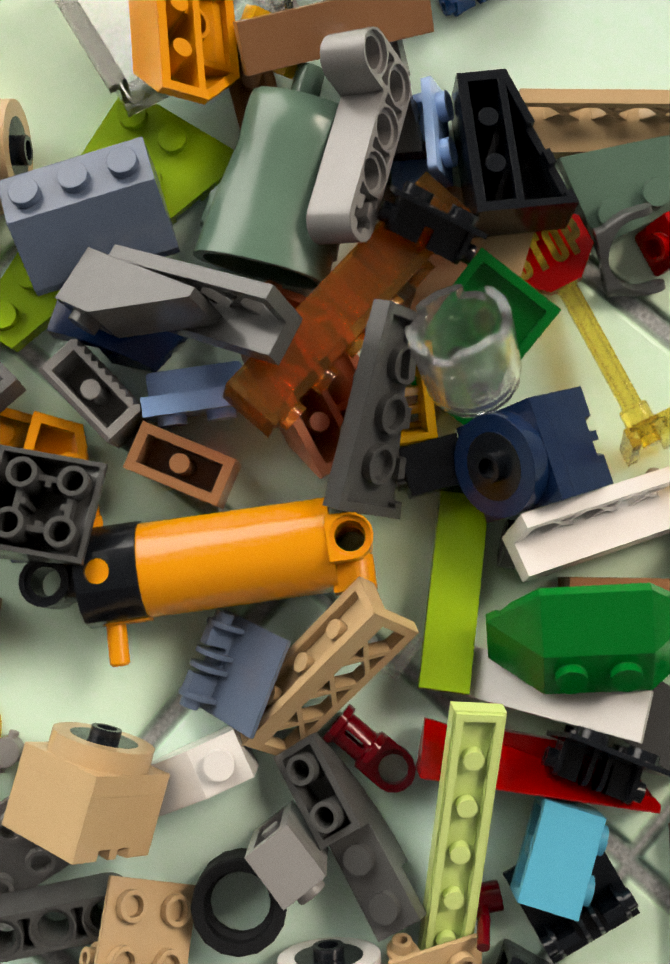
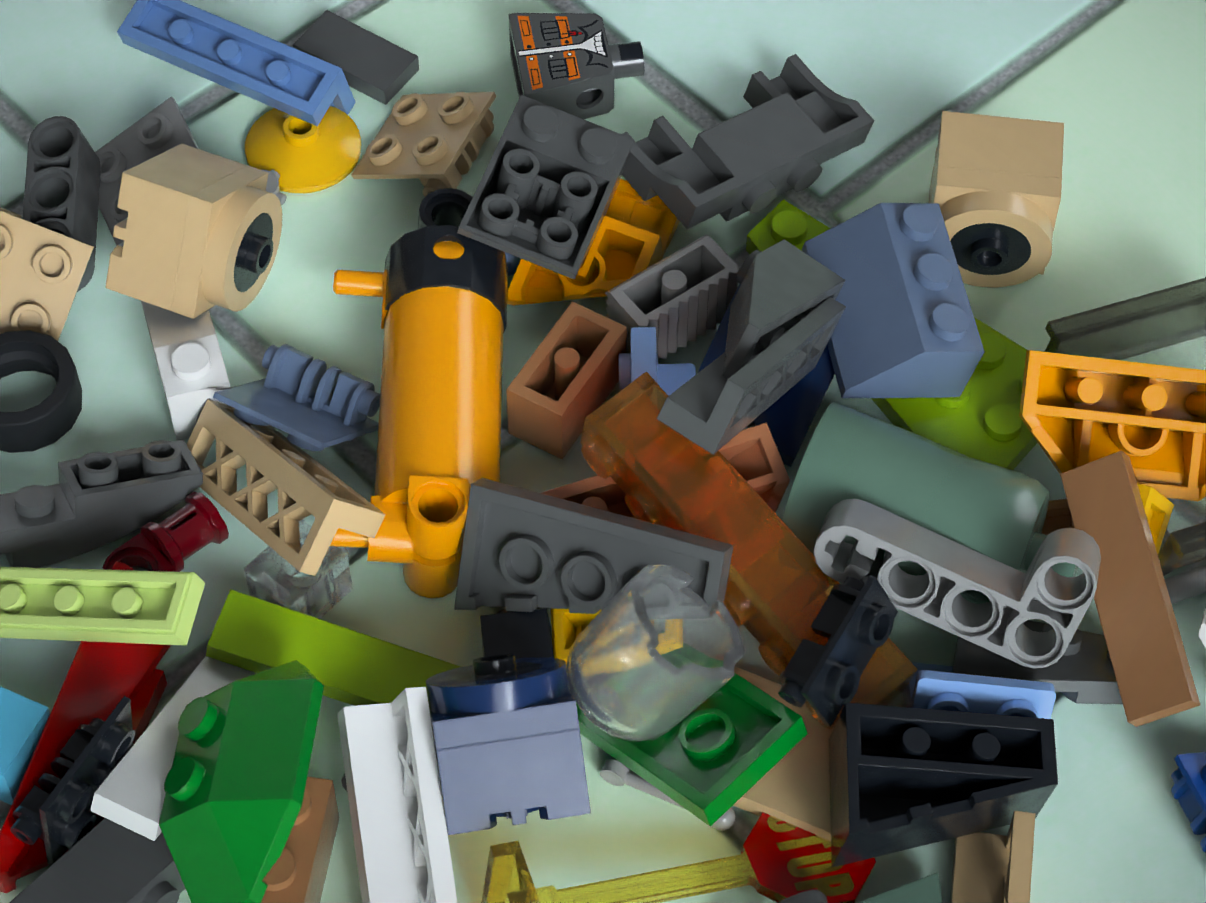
camera: 90 degrees right, 30 degrees down
light grey brick [244,800,328,911] -> none

